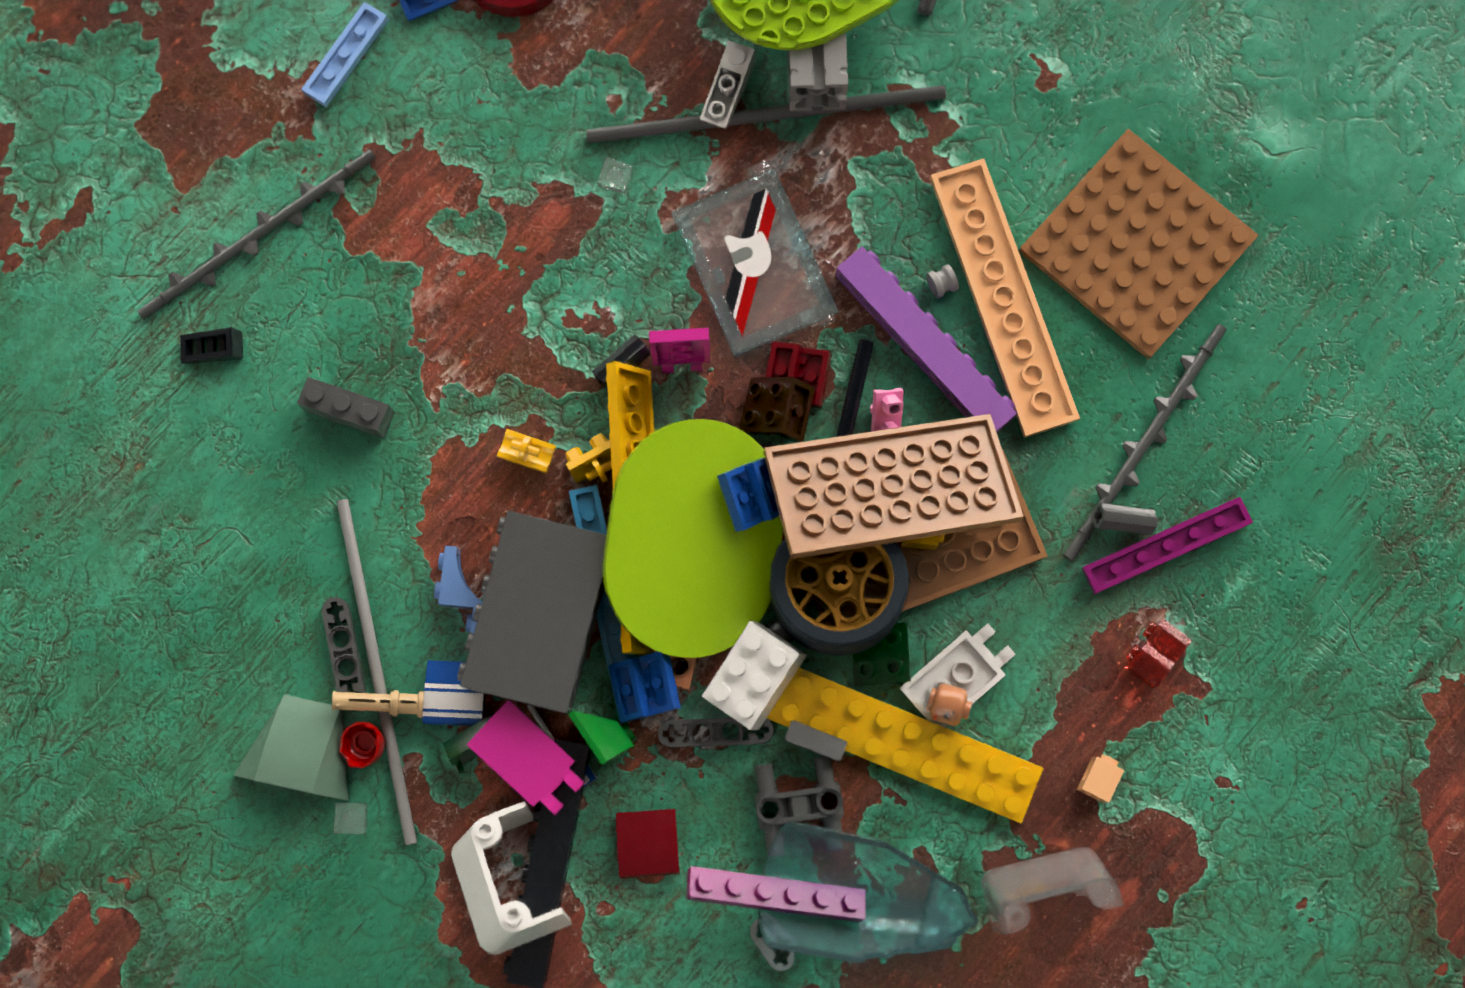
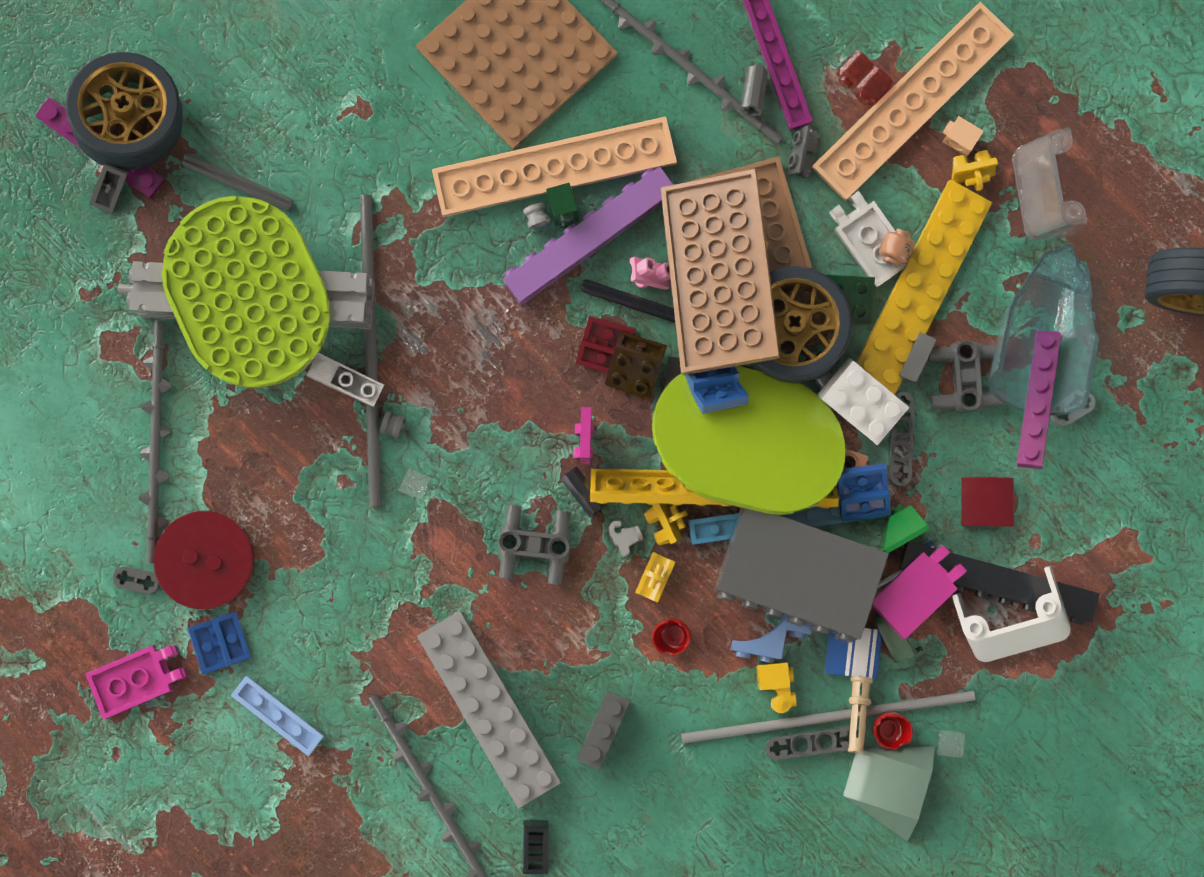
camera: 85 degrees left, 5 degrees up
door [671,161,839,358] -> none
none -> dark grey wheel [380,411,406,439]
none -> light grey brick [417,611,562,809]
none -> dark grey piece [498,505,571,585]
none -> dark green brick [546,182,578,228]
none -> light grey piece [609,521,643,557]
none -> red hair [652,618,692,656]
none -> yellow brick [756,663,797,713]
none -> dark grey hinge [787,126,819,178]
none -> light nougat plate [812,2,1014,201]
none -> yellow hips [951,150,998,191]

